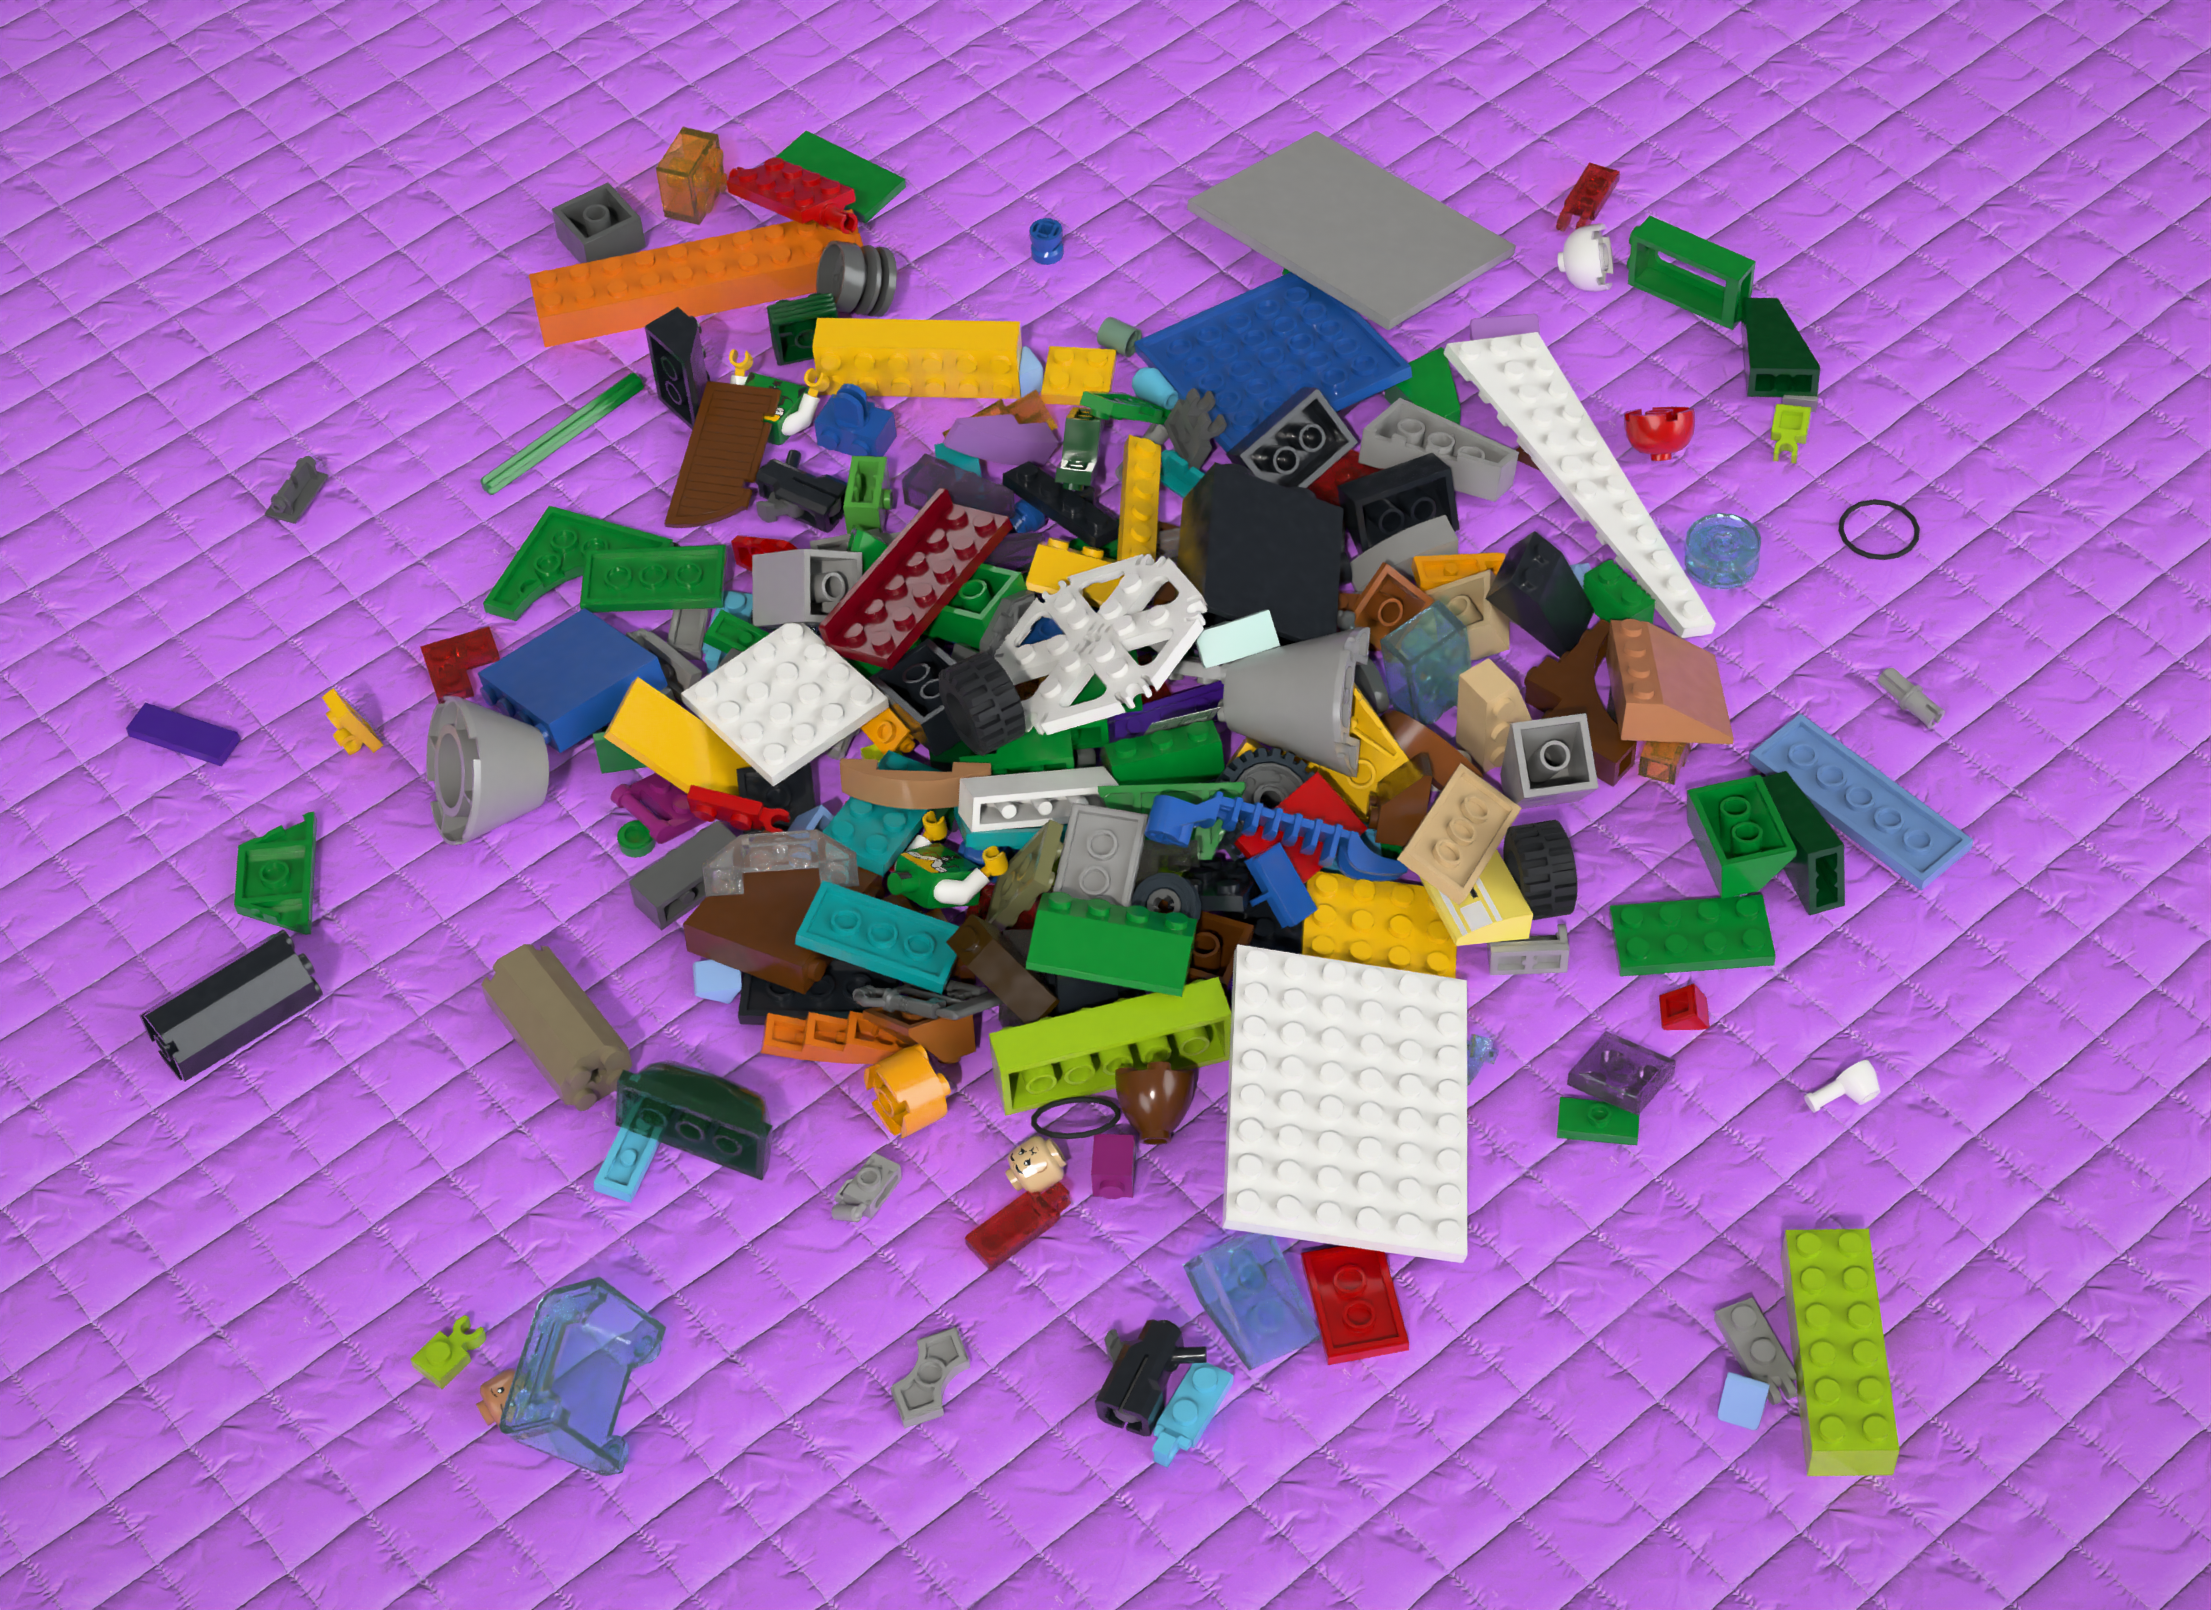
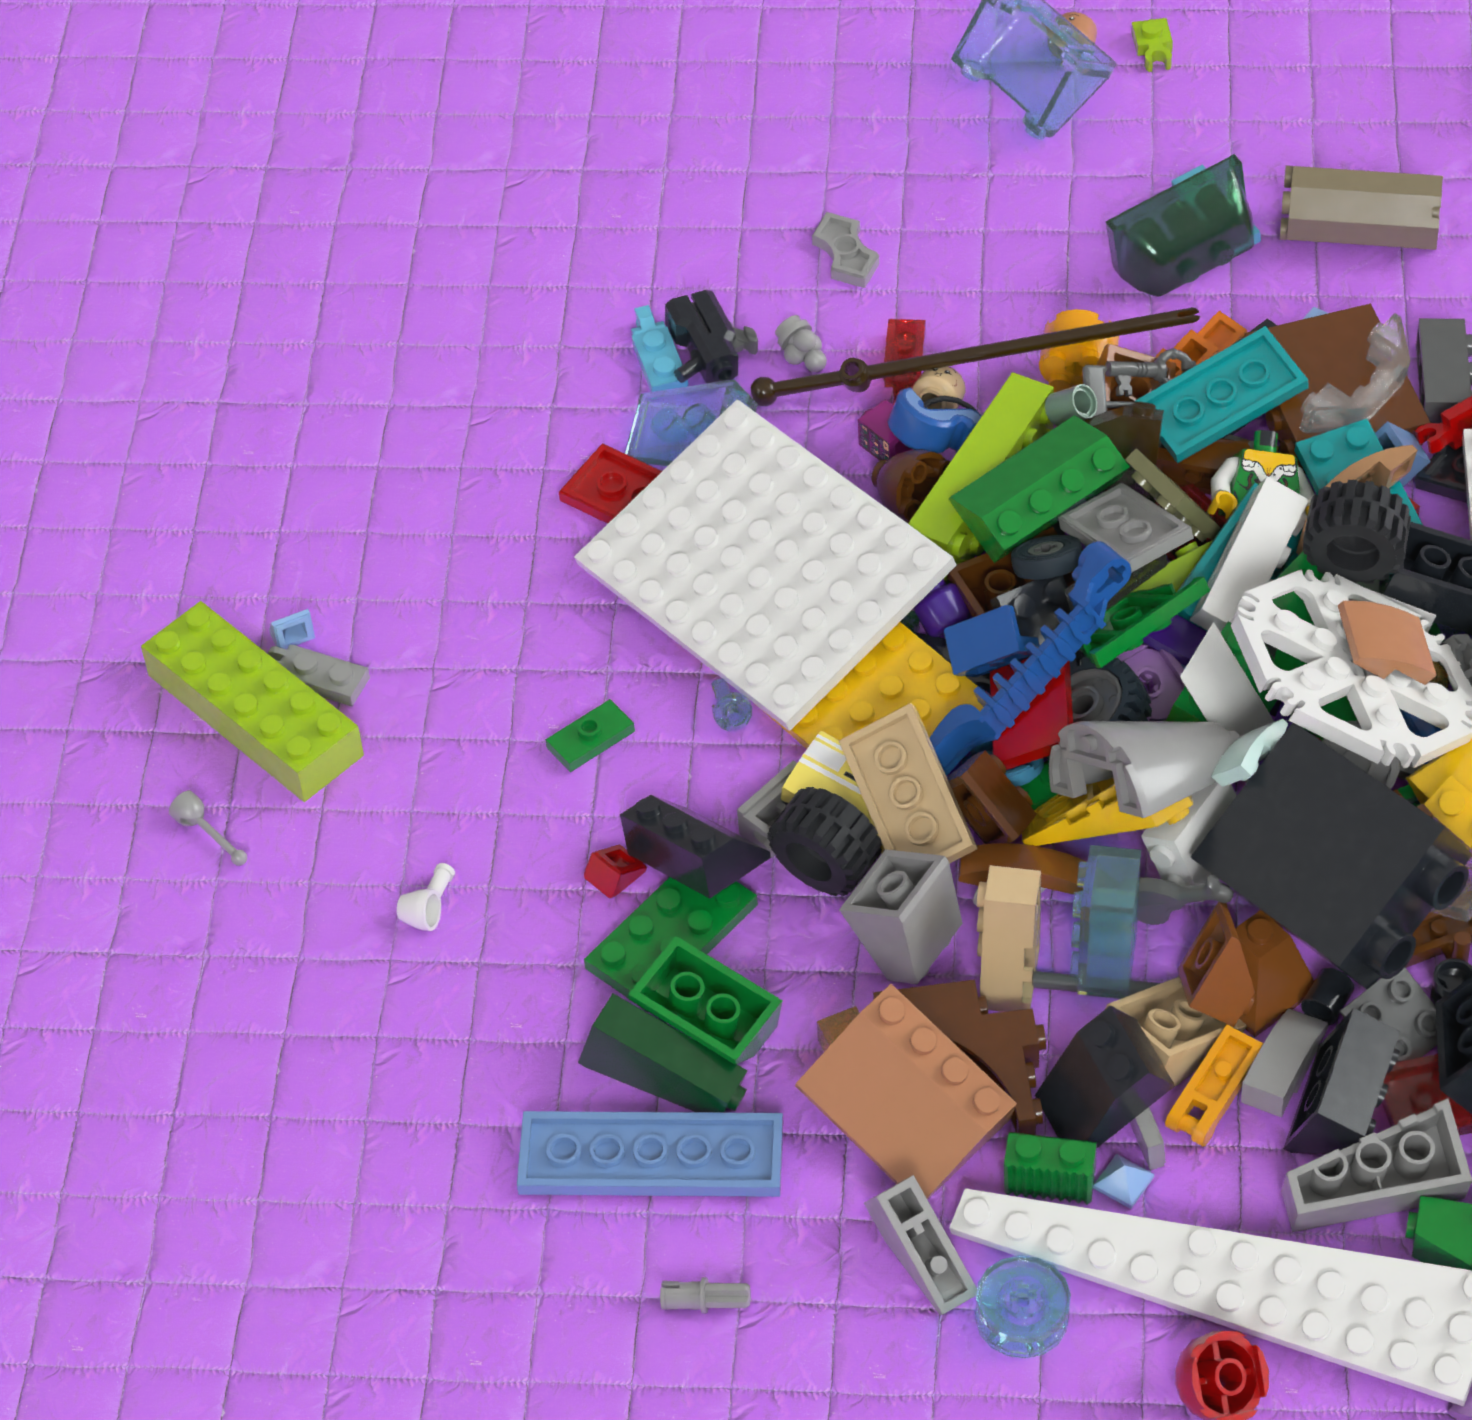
camera: 135 degrees right, 0 degrees up
light grey piece [832,1152,902,1222] -> none
clear purple plate [1567,1031,1676,1115] -> none
none -> light grey hinge [169,790,247,866]
none -> black slope [620,795,771,899]
none -> dark brown bar [751,307,1200,406]
none -> light grey piece [775,315,827,372]
none -> light grey slope [864,1175,979,1316]
none -> blue animal [887,388,982,454]
none -> sand green beam [1045,384,1097,426]
none -> nougat slope [1338,601,1436,685]

